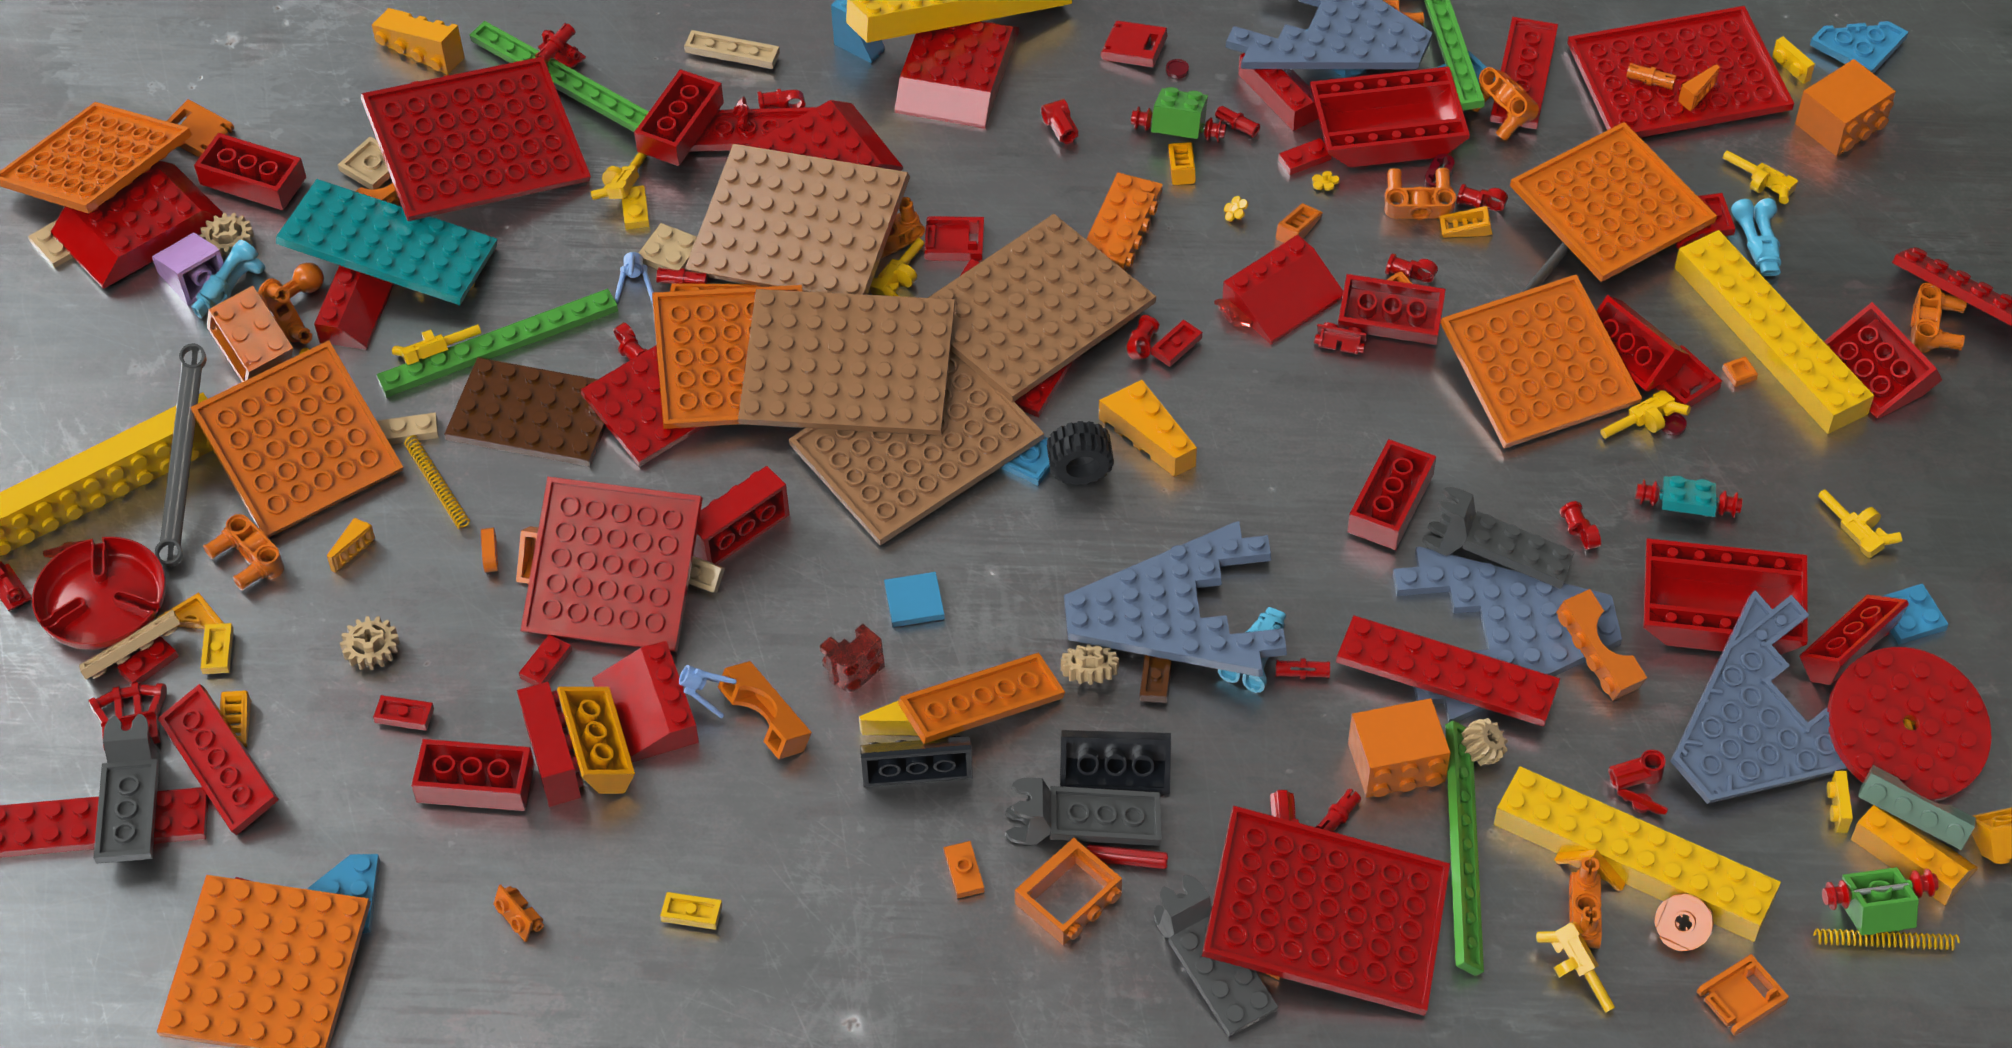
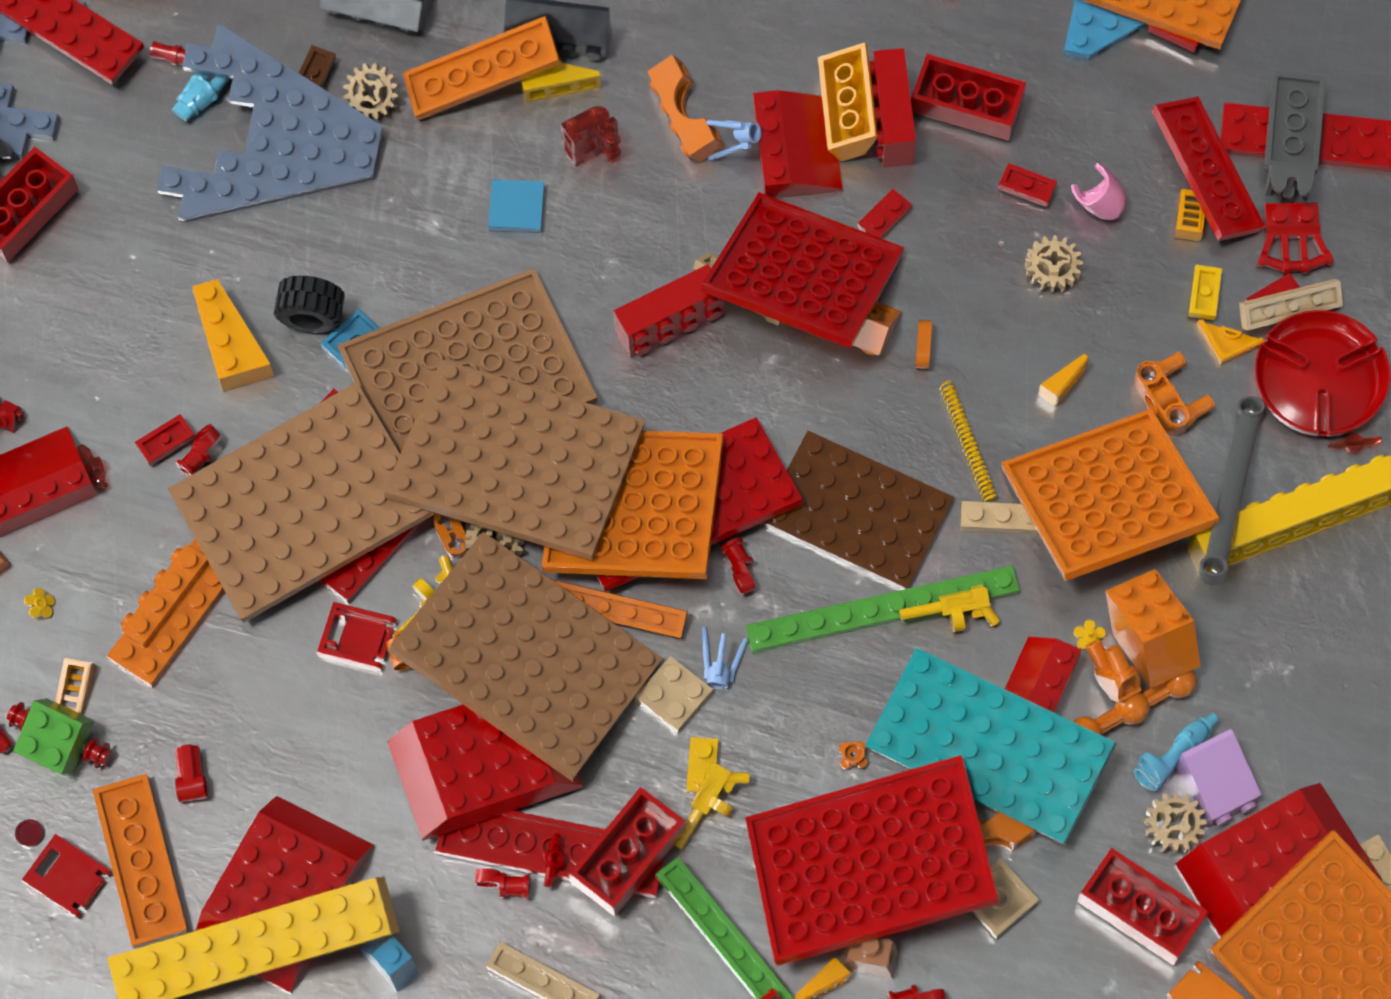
camera: 165 degrees left, 15 degrees up
red pin [656,267,707,284] -> none
none -> orange plate [92,773,188,949]
none -> orange plate [839,741,868,769]
none -> bright pink piece [1071,164,1127,220]

